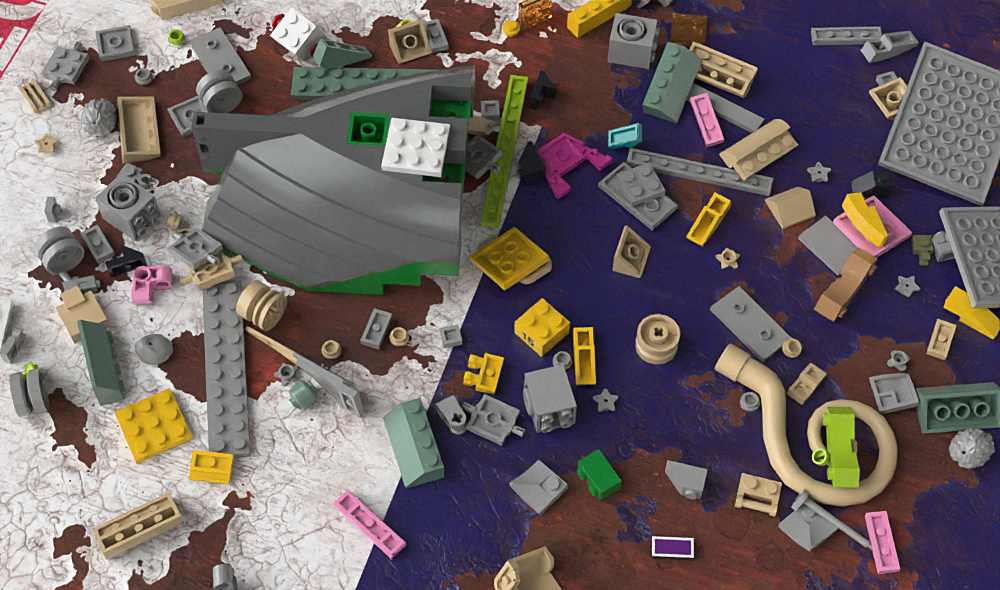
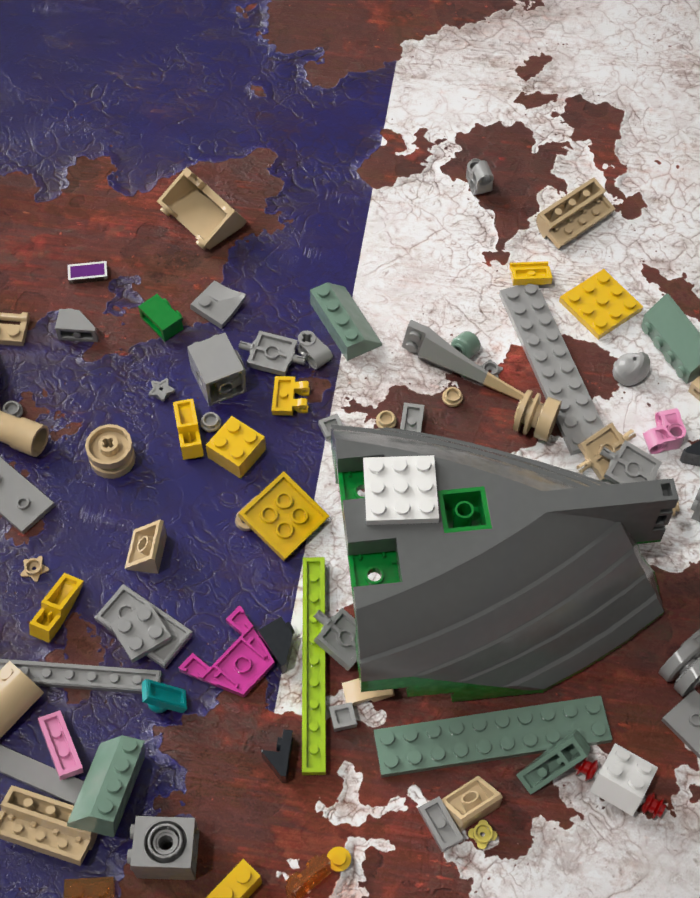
camera: 170 degrees right, 0 degrees up
bright pink plate [333,490,406,559] -> none

